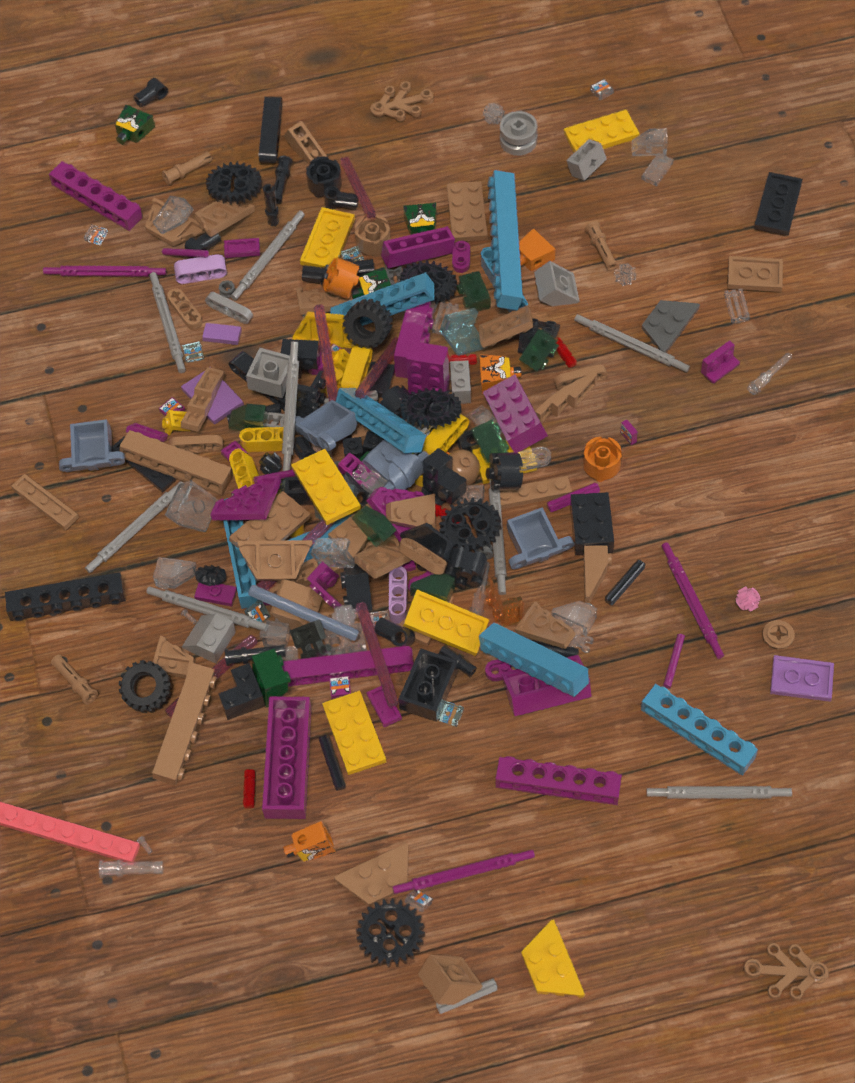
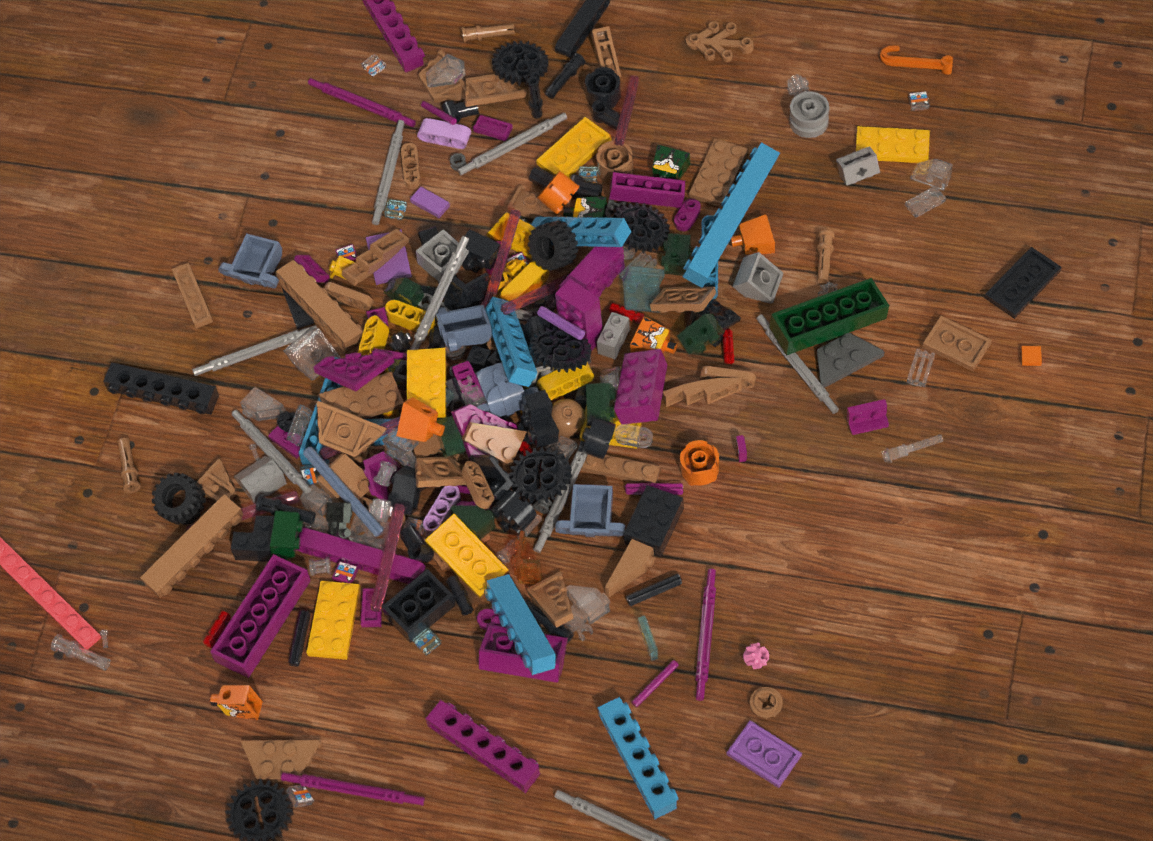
camera: 30 degrees right, 0 degrees up
light grey beam [205,292,253,324] -> none
none -> clear plate [286,405,313,448]
none -> clear bush [309,557,331,577]
none -> clear bush [373,461,397,486]
none -> orange torso [396,397,445,442]
none -> medium lavender axle [537,306,585,340]
none -> clear light blue tile [638,616,658,661]
none -> dark green brick [769,278,890,356]
none -> orange piece [880,45,953,75]
none -> orange tile [1021,346,1042,366]

